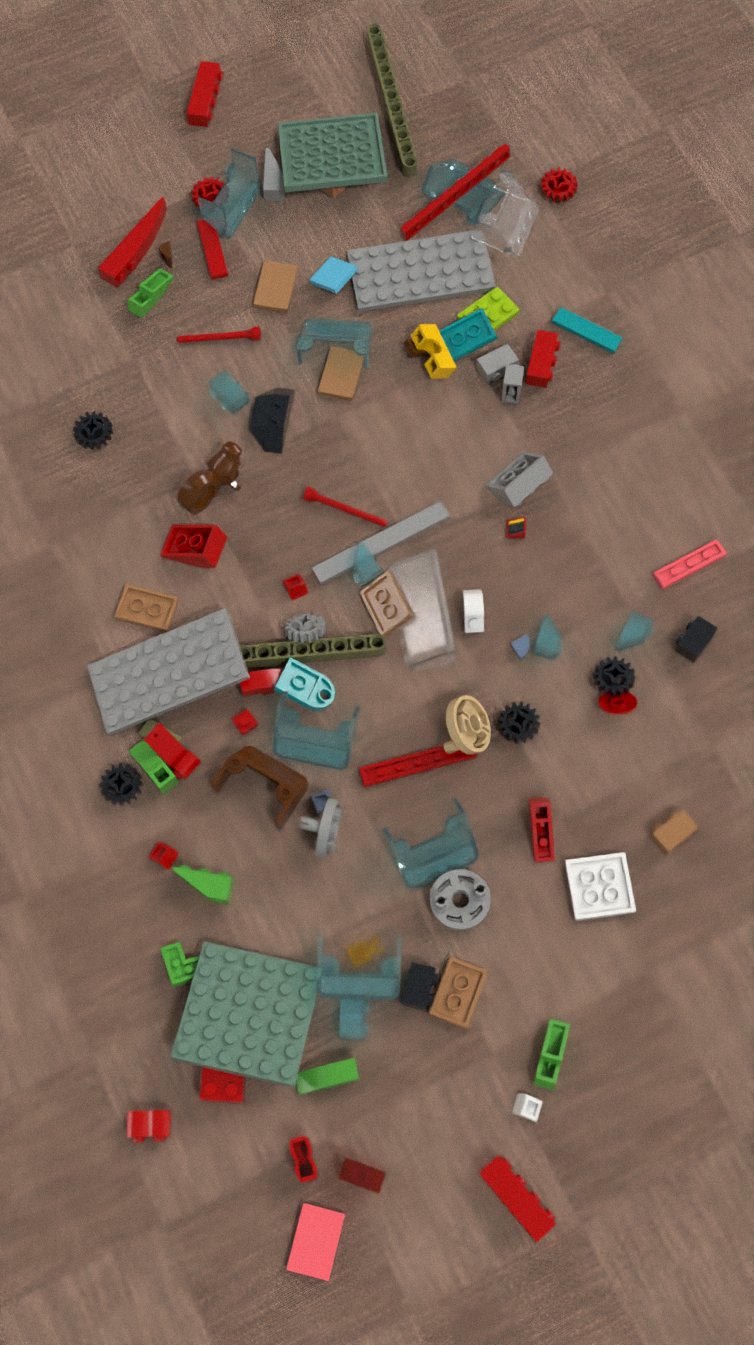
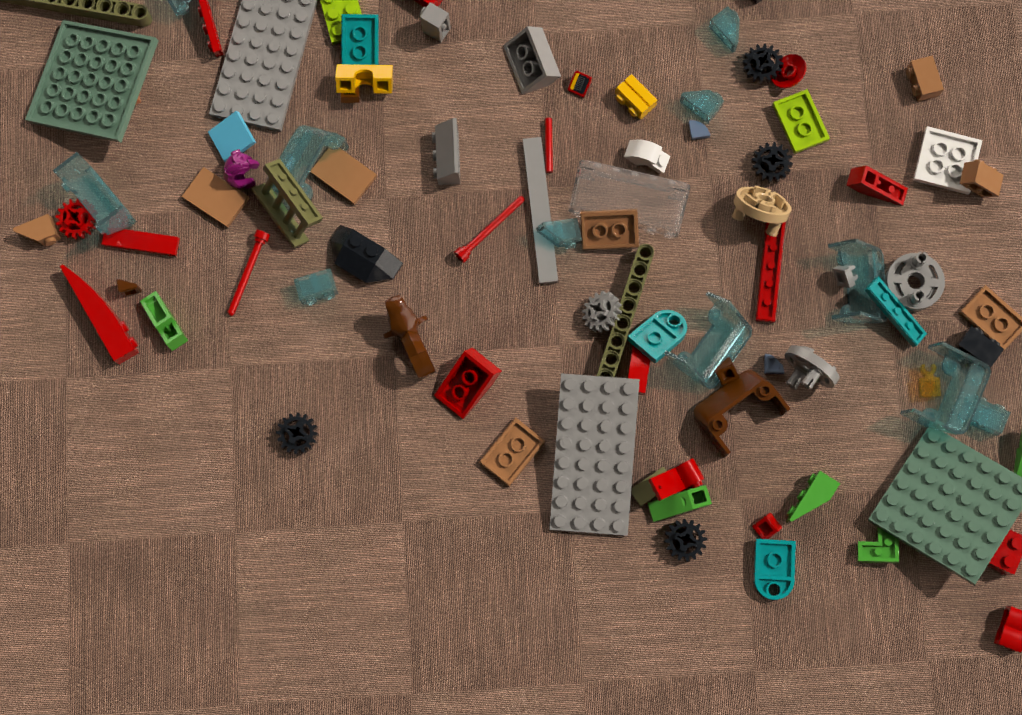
camera: 65 degrees left, 10 degrees up
red plate [231,709,259,736] -> none
light grey slope [263,148,288,201] -> none
red slope [283,574,308,600] -> none
light grey brick [476,344,519,384] -> none
none -> medium nougat slope [13,214,61,246]
none -> magenta helmet [223,149,259,189]
none -> olive fence [251,159,323,248]
none -> light grey slope [432,118,461,185]
none -> red bar [545,118,553,173]
none -> yellow brick [615,75,657,120]
none -> reddish brown slope [714,357,739,386]
none -> teal plate [754,539,796,600]
none -> lime plate [772,89,830,154]
none -> light grey tile [833,264,858,288]
none -> teal tile [864,277,927,347]
none -> medium nougat brick [960,159,1004,198]

